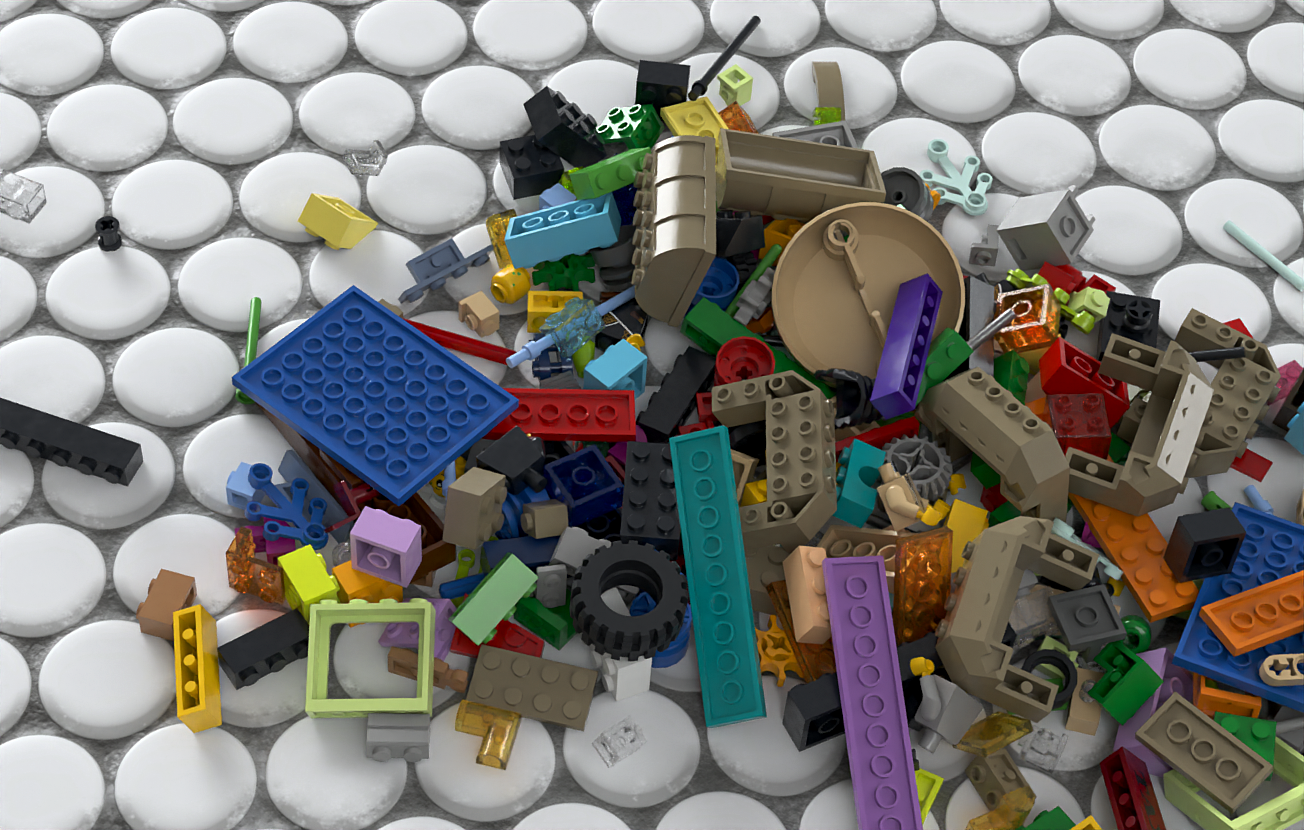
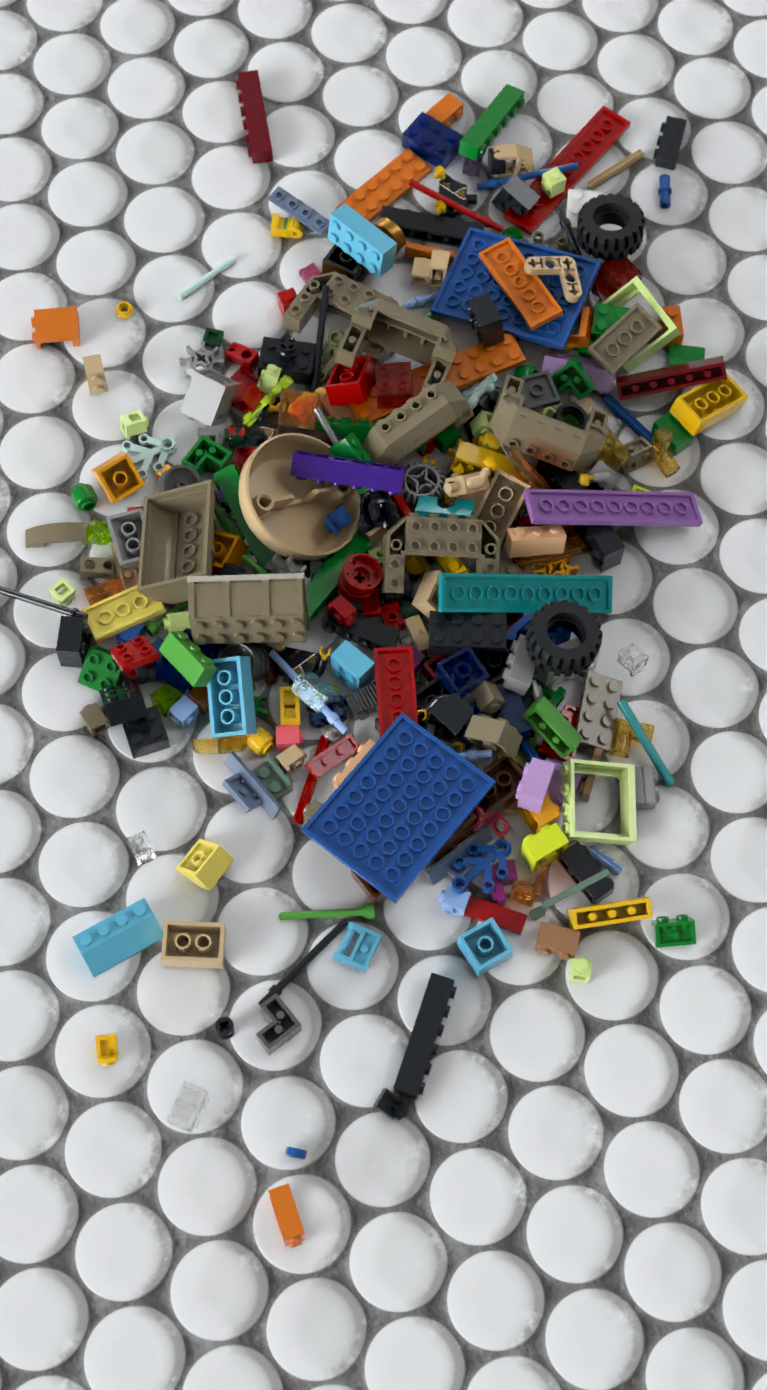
camera: 90 degrees left, 15 degrees up
none -> orange panel [31,306,81,349]
none -> green head [71,483,98,512]
none -> medium azure slope [72,898,163,977]
none -> dark tan leg [80,556,115,580]
none -> tan brick [82,354,108,395]
none -> light orange brick [91,452,145,504]
none -> yellow bracket [95,1033,119,1066]
none -> red plate [109,635,159,685]
none -> yellow plate [116,301,133,319]
none -> yellowish green brick [120,410,149,440]
none -> tan brick [161,920,226,969]
none -> light grey gear [179,341,225,379]
none -> green brick [181,435,234,477]
none -> dark green plate [202,328,224,350]
none -> red leg [224,342,259,373]
none -> clear green head [225,425,251,448]
none -> sand green bracket [252,755,293,801]
none -> dark grey brick [256,993,302,1056]
none -> black bar [258,919,349,1005]
none -> coral brick [275,725,304,751]
none -> tile [304,733,359,781]
none -> clear tile [321,725,341,742]
none -> blue bracket [324,505,354,535]
none -> red brick [327,594,357,627]
none -> medium azure plate [332,922,382,973]
none -> medium azure brick [457,917,513,977]
none -> red tile [464,896,527,935]
none -> sand green piece [529,869,610,921]
none -> yellowish green brick [568,957,592,983]
none -> light blue axle [589,845,623,875]
none -> blue axle [602,394,657,446]
none -> teal piece [617,699,675,786]
none -> green bracket [651,914,696,948]

